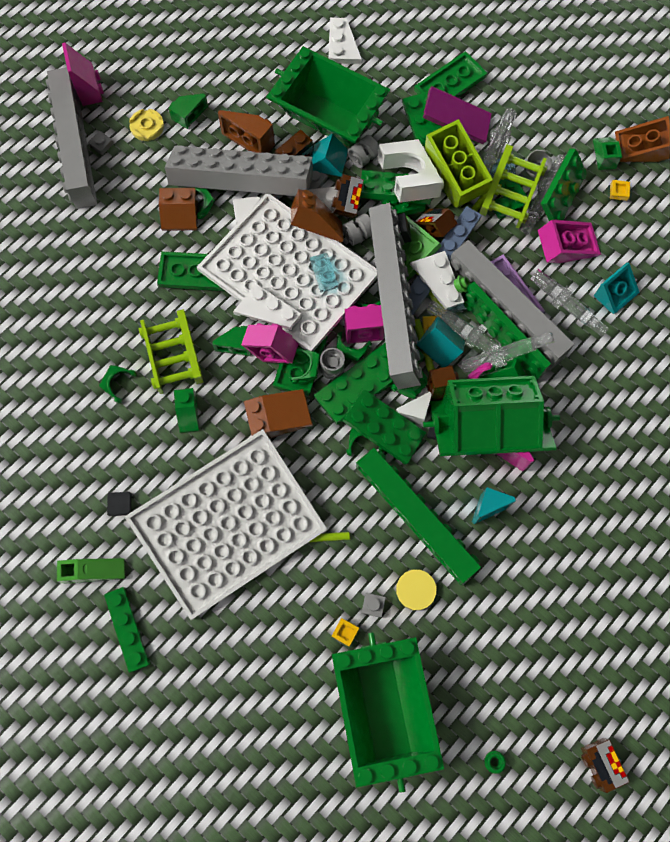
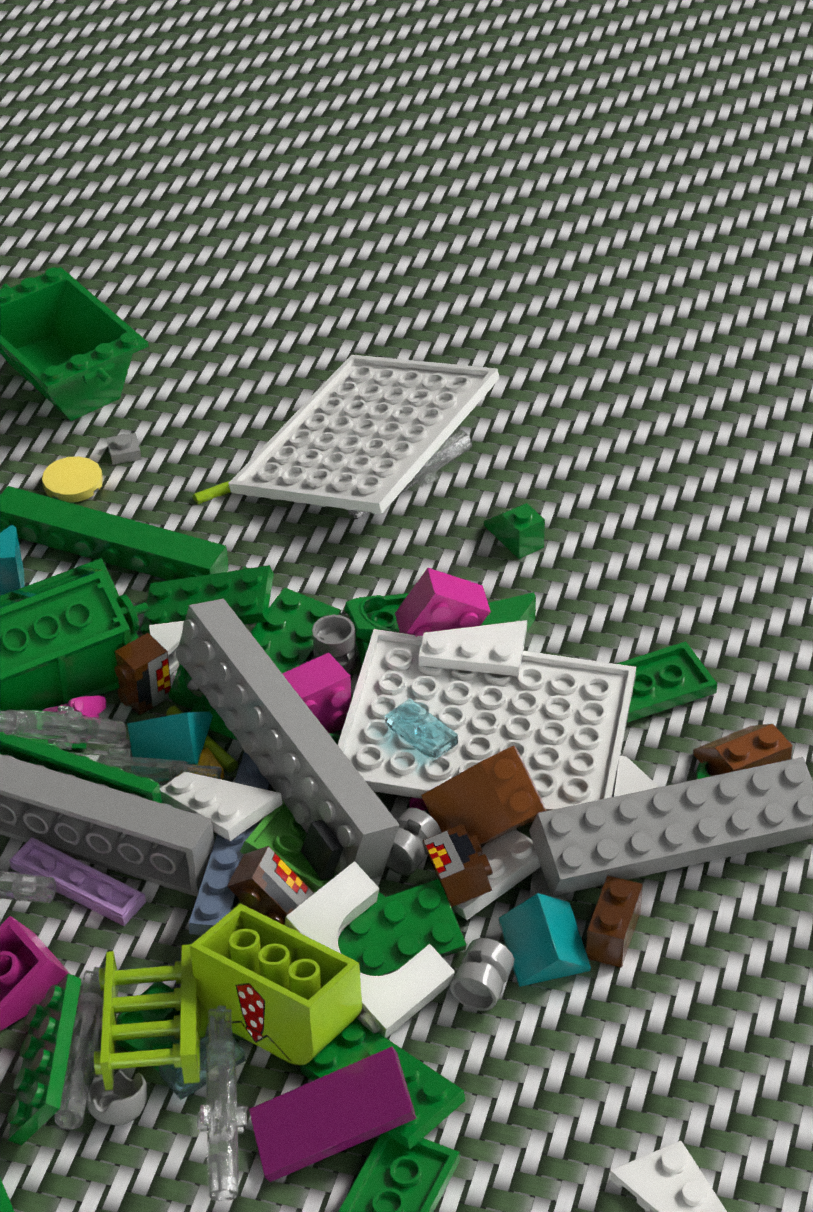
camera: 155 degrees right, 30 degrees down
bright green slope [57,558,125,584] -> none
green helmet [99,365,137,404] -> none
green plate [104,587,150,673] -> none
black piece [107,492,132,516] -> none
lime fence [139,309,204,394] -> none
dark orange slope [218,110,275,153] -> none
dark orange slope [244,389,313,439] -> none
green piece [266,46,391,147] -> none
yellow plate [331,618,359,647] -> none
bright green plate [454,275,470,293] -> none

